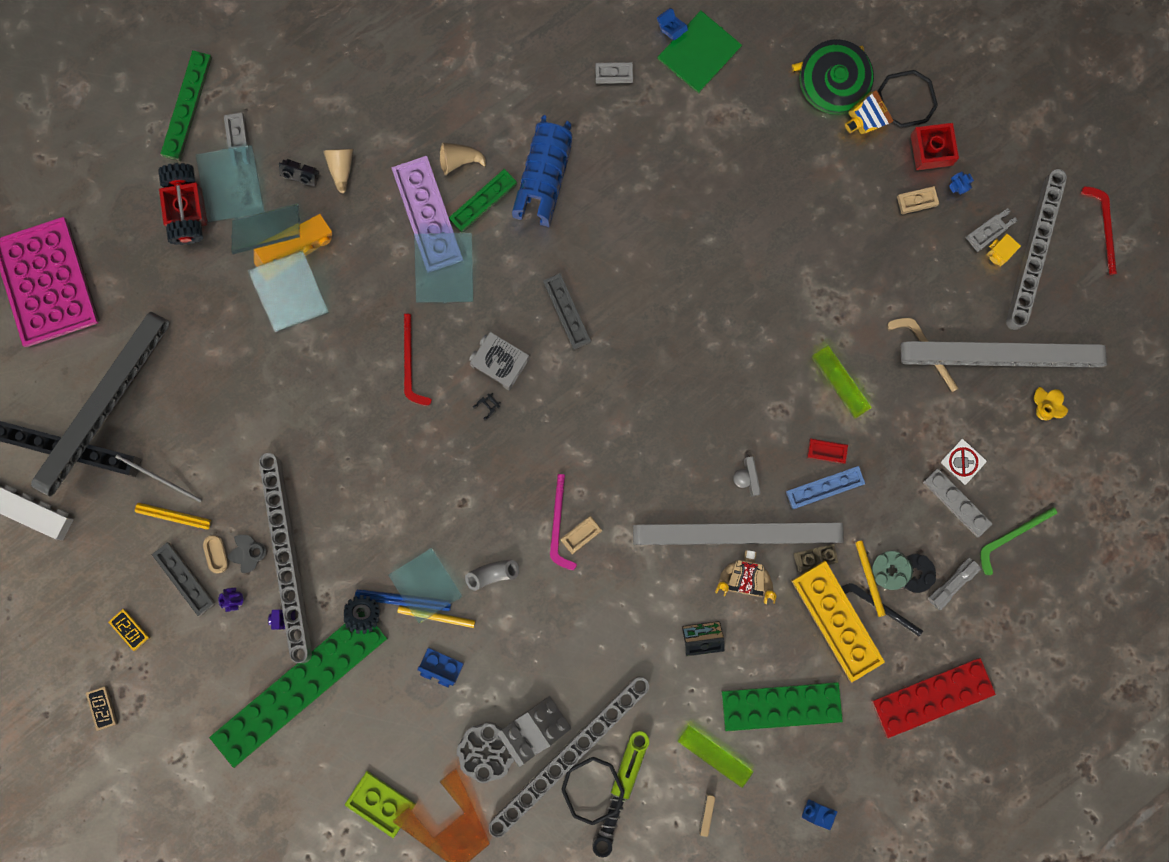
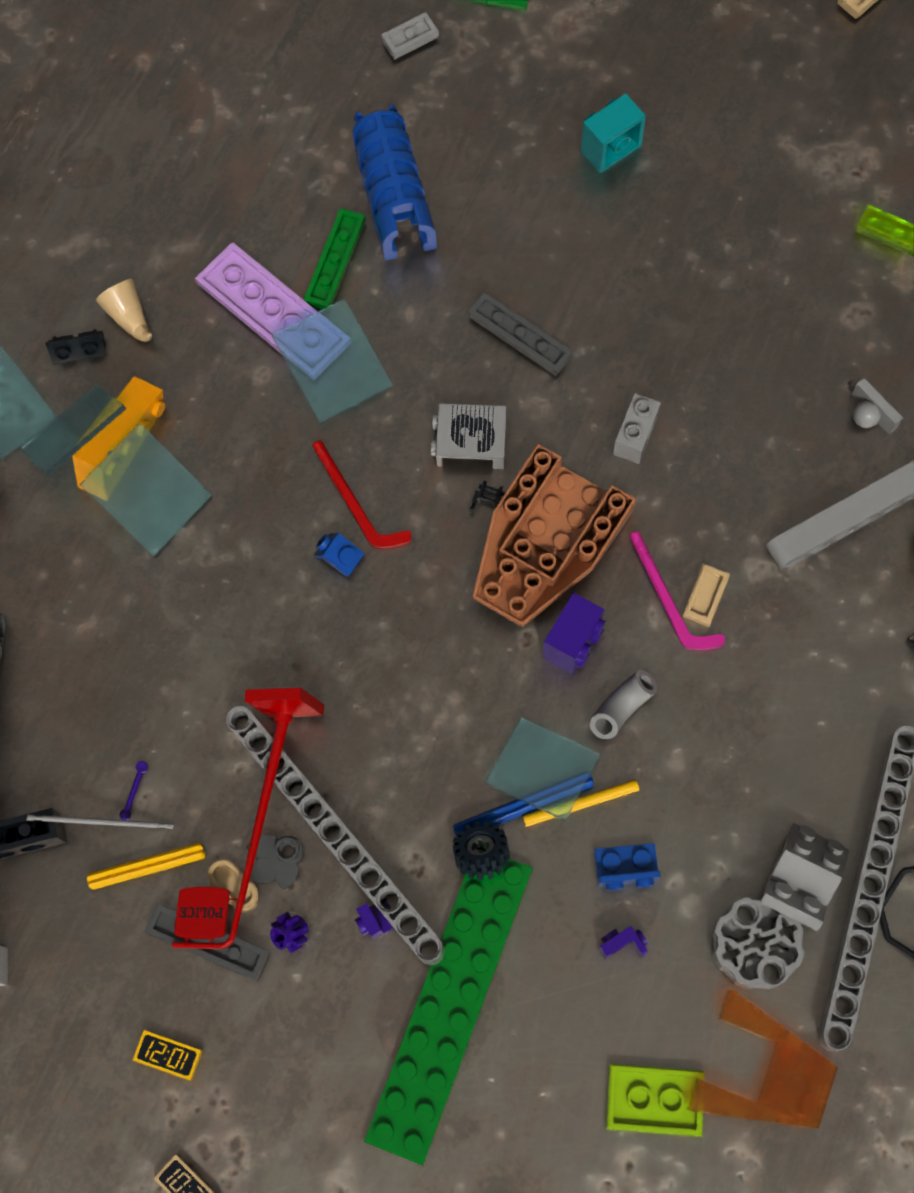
camera: 20 degrees left, 10 degrees down
tan hat [440,143,486,175] -> none
none -> dark purple hinge [119,761,149,820]
none -> red piece [172,687,324,949]
none -> blue bracket [314,533,365,576]
none -> nougat wedge [473,444,636,628]
none -> dark purple brick [543,592,606,674]
none -> teal brick [581,94,646,174]
none -> dark purple bracket [599,926,649,959]
none -> light grey brick [613,393,661,464]

